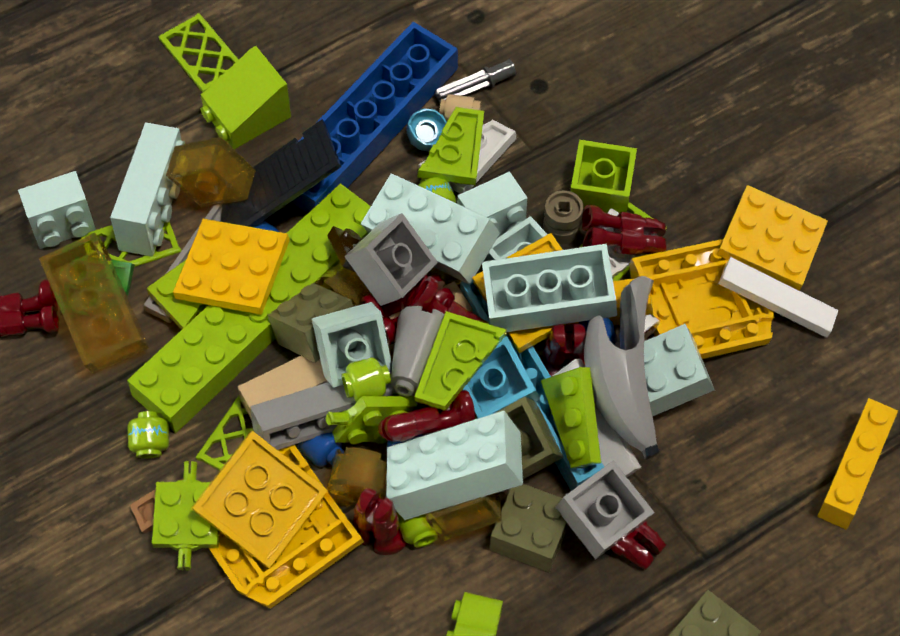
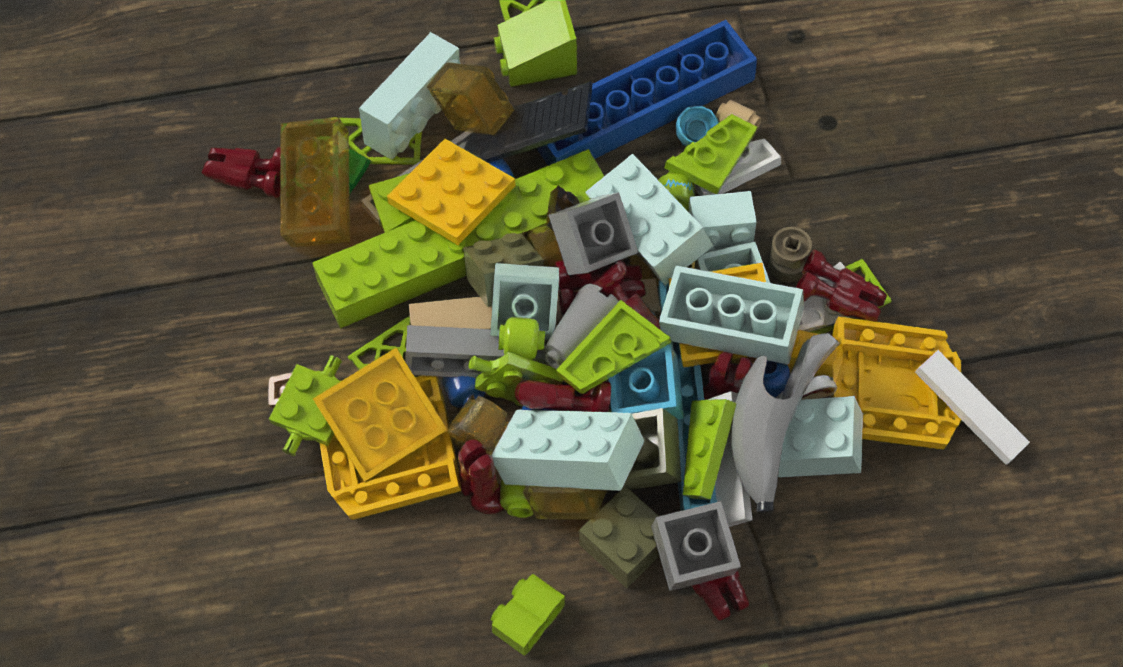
camera: 25 degrees right, 0 degrees up
light aqua brick [18,171,96,249] -> none
lime head [127,411,169,459] -> none
axle [435,59,516,103] -> none
lime brick [570,140,637,213] -> none
yellow plate [717,185,828,291] -> none
yellow brick [817,398,898,530] -> none

